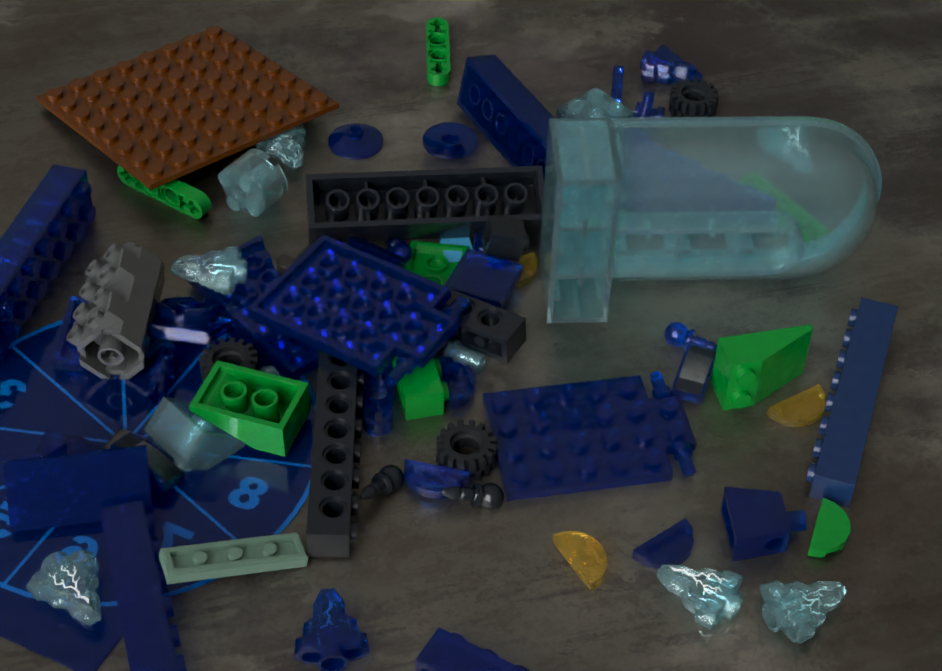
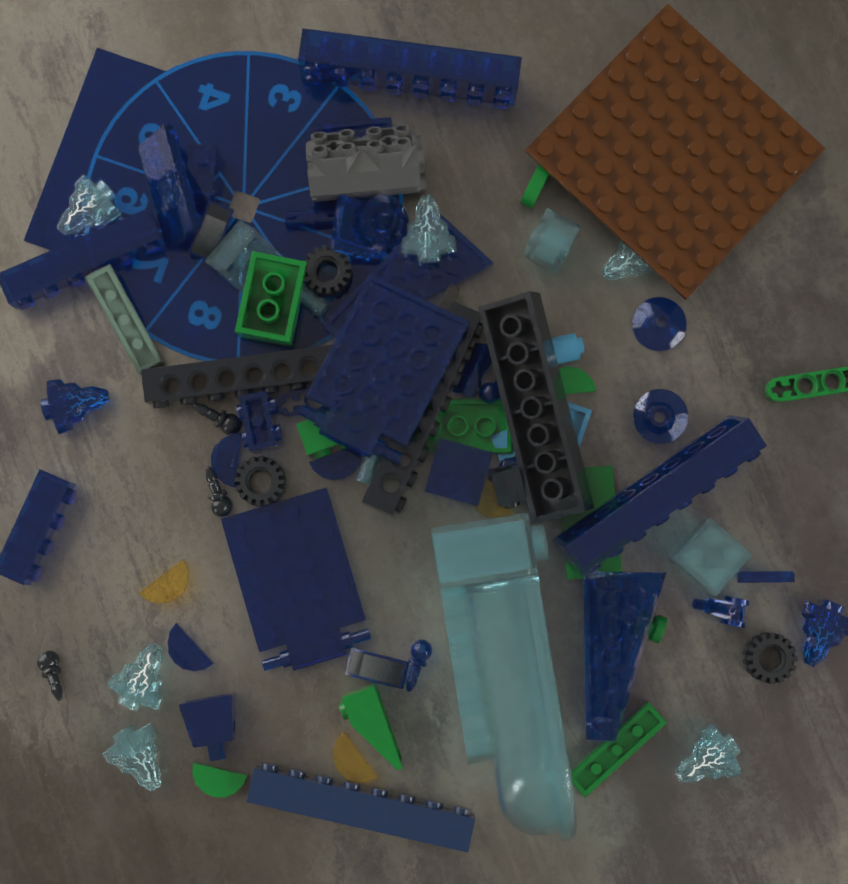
camera: 85 degrees right, 40 degrees up
none -> clear blue brick [236,391,283,453]

